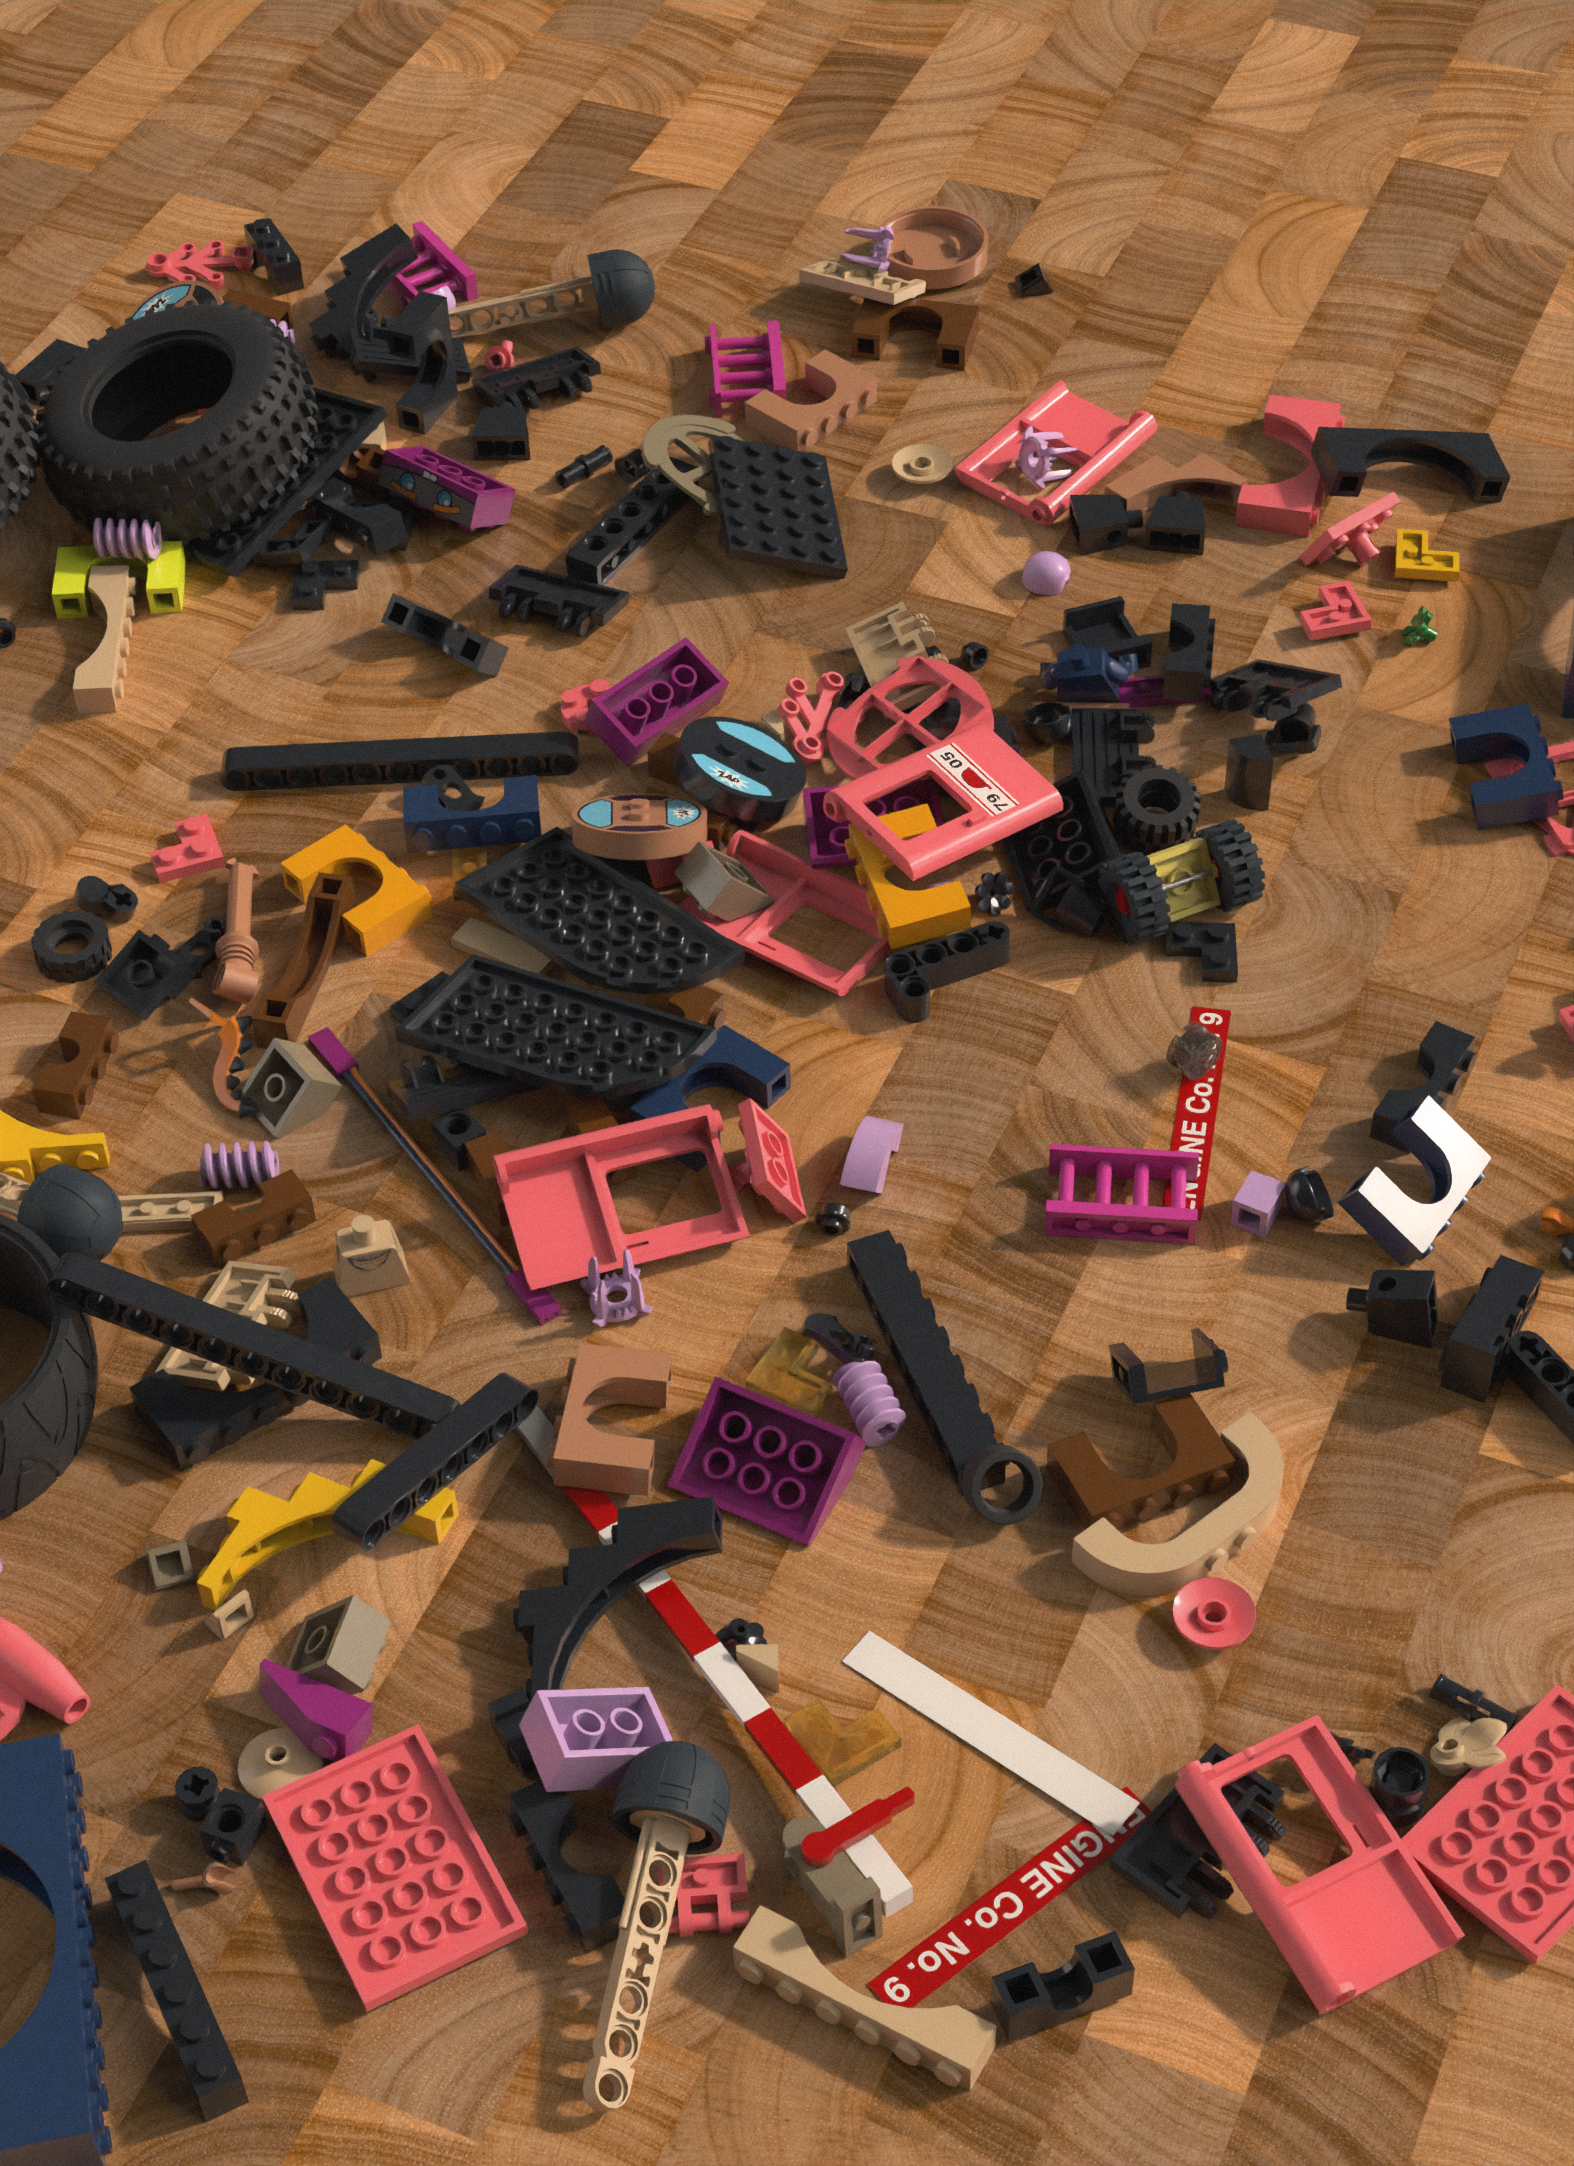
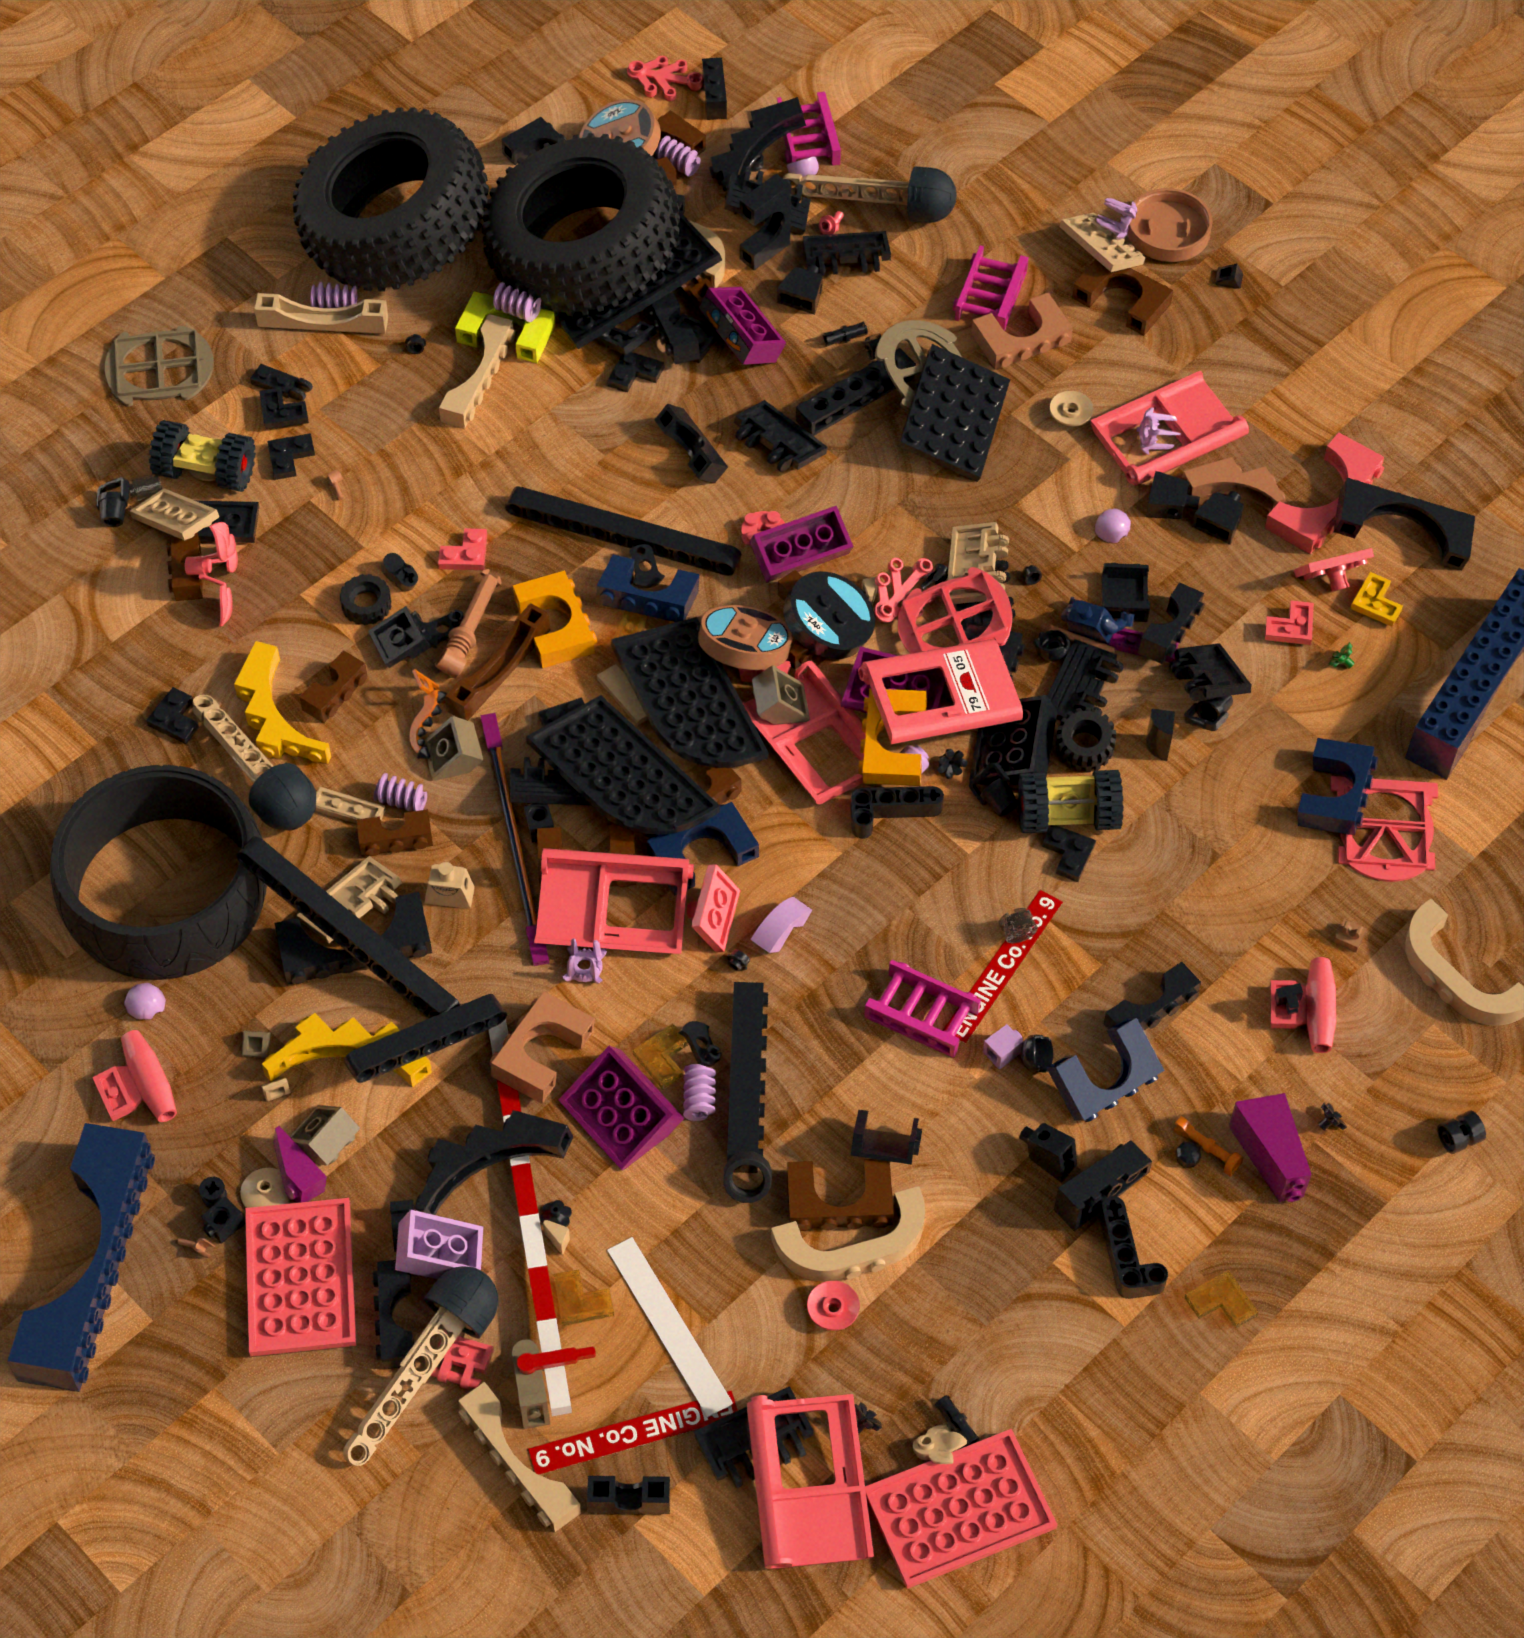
camera: 20 degrees right, 10 degrees up
black arch [104,1860,249,2122] -> none
black wheel [1369,1747,1430,1828] -> none

